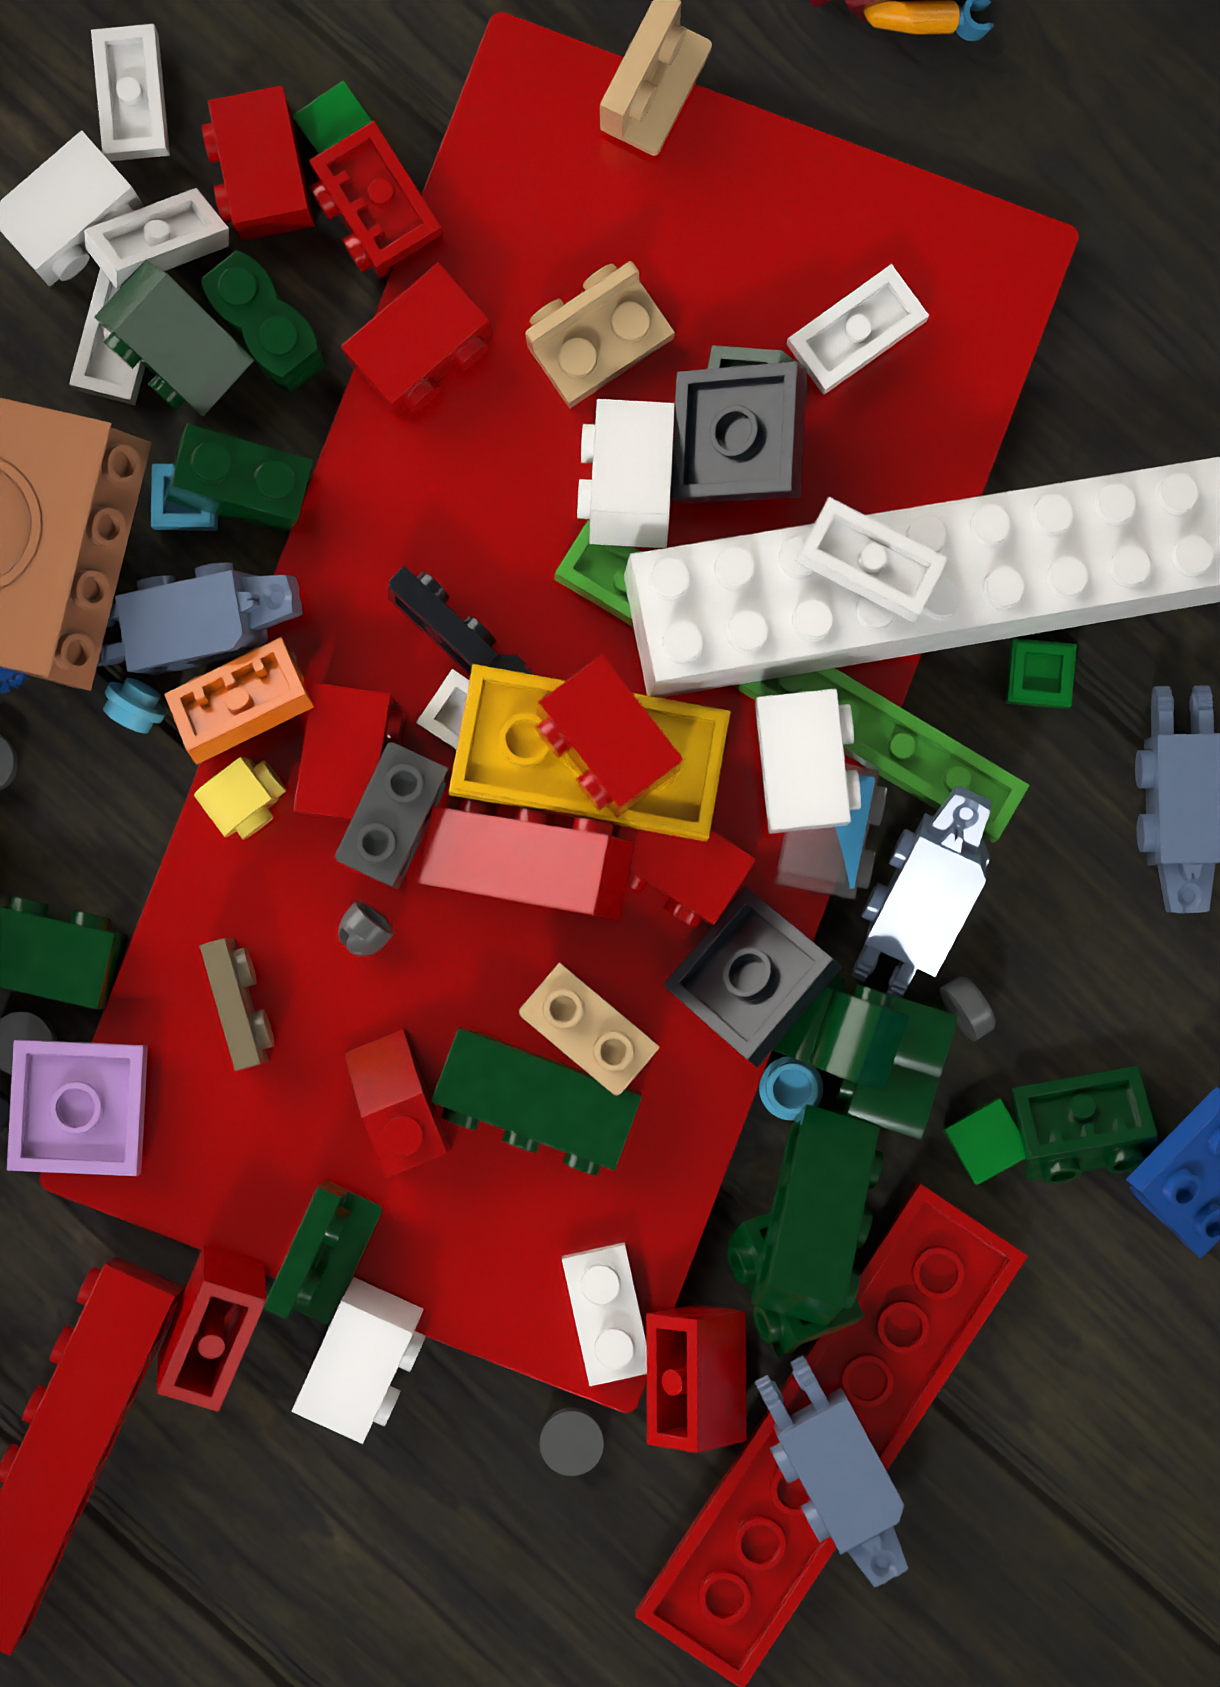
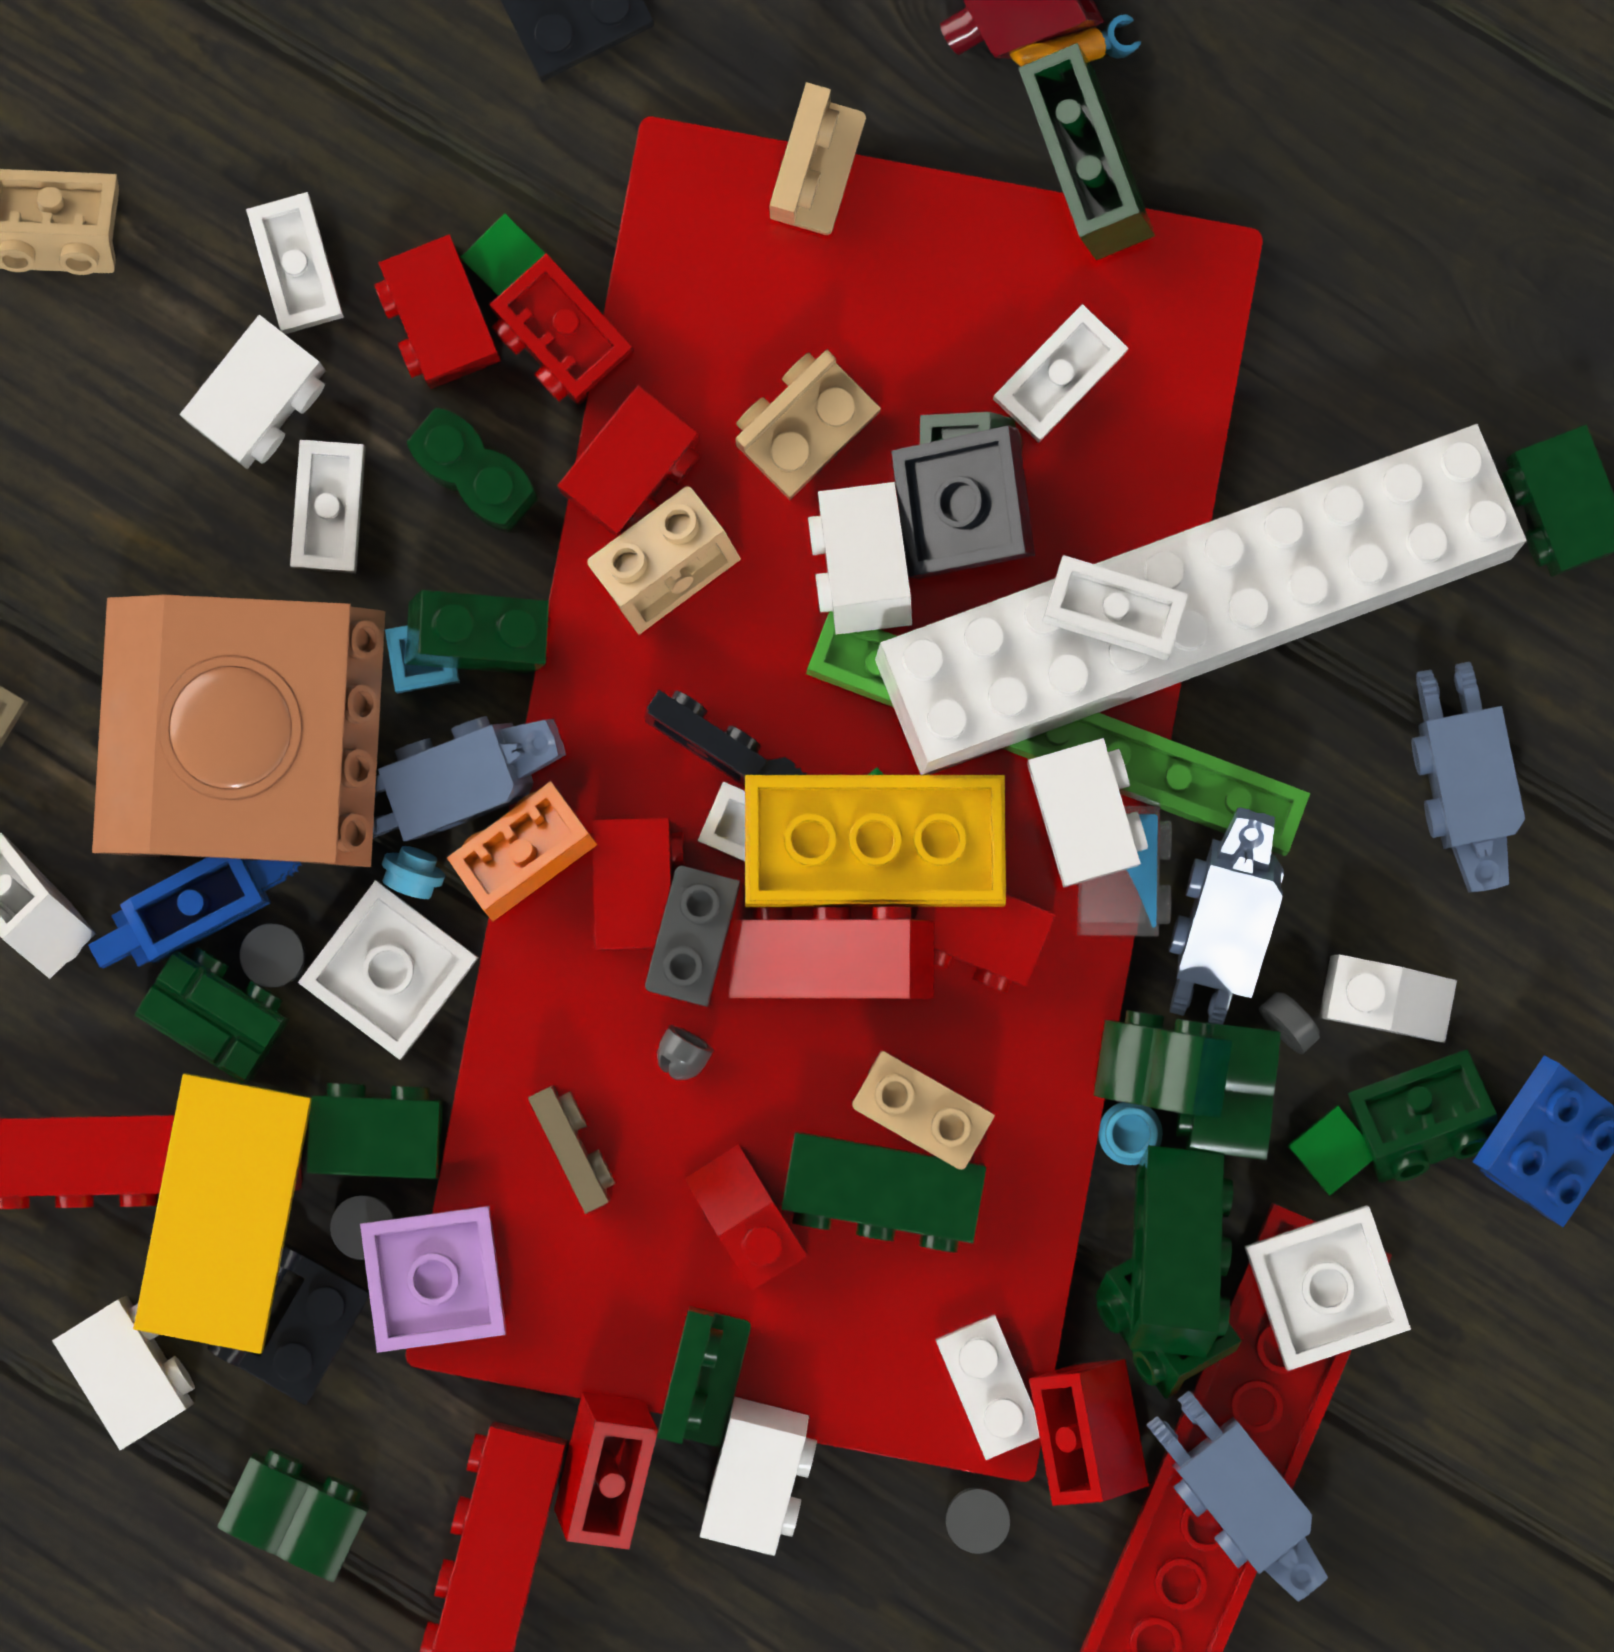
camera: 15 degrees left, 0 degrees up
white plate [84,188,229,289] -> none
dark green brick [94,260,254,416] -> none
light yellow plate [194,757,287,840] -> none
red brick [535,654,684,818] -> none
black plate [663,887,842,1068] -> none
green tile [1005,638,1077,709] -> none
none -> white plate [298,880,479,1060]
none -> tan bracket [587,487,741,635]
none -> brick [1018,43,1155,260]
none -> white plate [1244,1205,1411,1371]
none -> white slope [1319,954,1457,1043]

